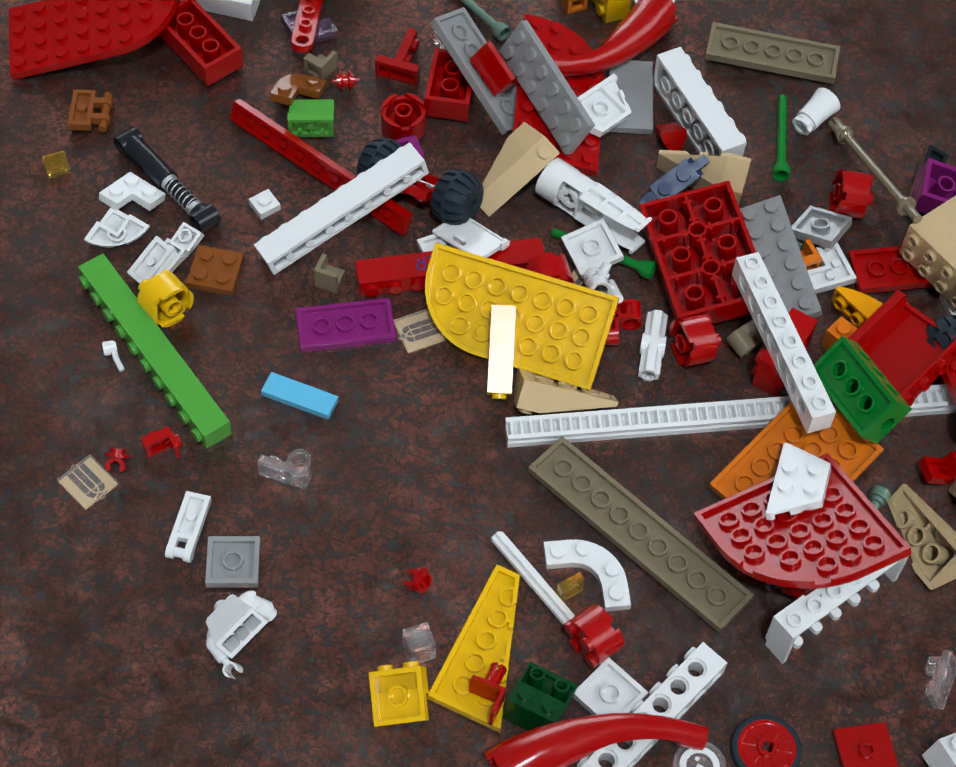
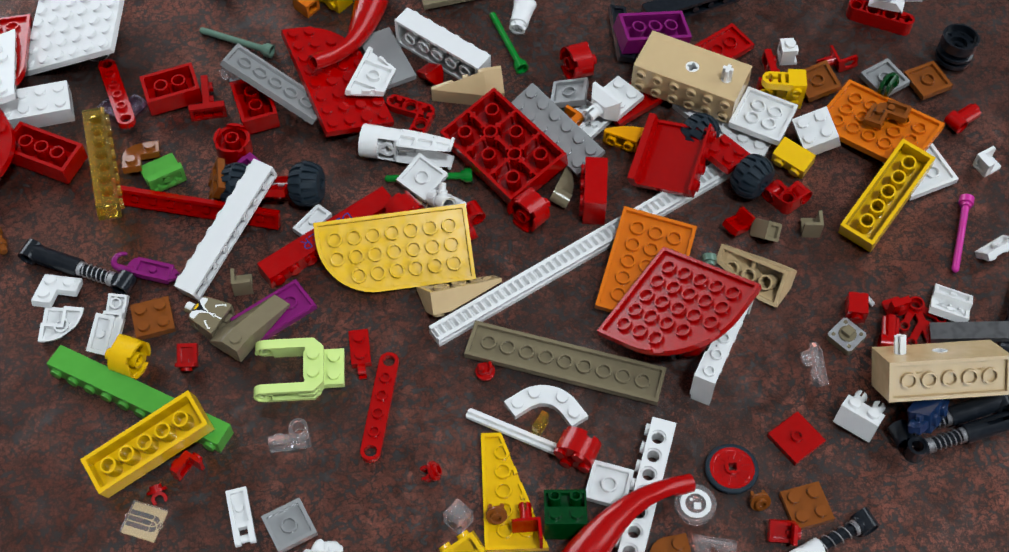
camera: 25 degrees left, 0 degrees up
white hand [102,340,125,372] -> none
white plate [249,189,281,220] -> none
medium azure tile [261,372,339,420] -> none
dark tan panel [304,51,338,80] -> none
red wheel [332,69,359,92] -> none
clear piece [394,309,447,353] -> none
white door [432,218,510,258] -> none
red slope [469,41,518,96] -> none
tan wedge [480,122,560,217] -> none
brick [487,305,516,400] -> none
light grey plate [499,20,595,155] -> none
white piece [638,309,668,382] -> none
dark blue hinge [639,155,710,204] -> none
white brick [732,252,836,434] -> none
white wing [766,443,831,520] -> none
green brick [814,335,912,444] -> none
orange brick [821,316,858,350] -> none
dark tan bar [828,117,922,223] -> none
none -> yellow brick [80,390,215,498]
none -> clear yellow brick [81,107,125,221]
none -> magenta plate [111,252,180,284]
none -> red brick [139,62,202,116]
none -> red bracket [175,343,198,371]
none -> dark tan torso [184,296,235,340]
none -> dark orange plate [208,157,226,201]
none -> dark tan wedge [210,294,290,363]
none -> yellowish green plate [253,337,345,402]
none -> red plate [348,329,372,380]
none -> red plate [360,352,399,463]
none -> red beam [386,94,435,133]
none -> red plate [475,361,495,381]
none -> dark orange plate [486,503,507,525]
none -> white plate [582,76,644,123]

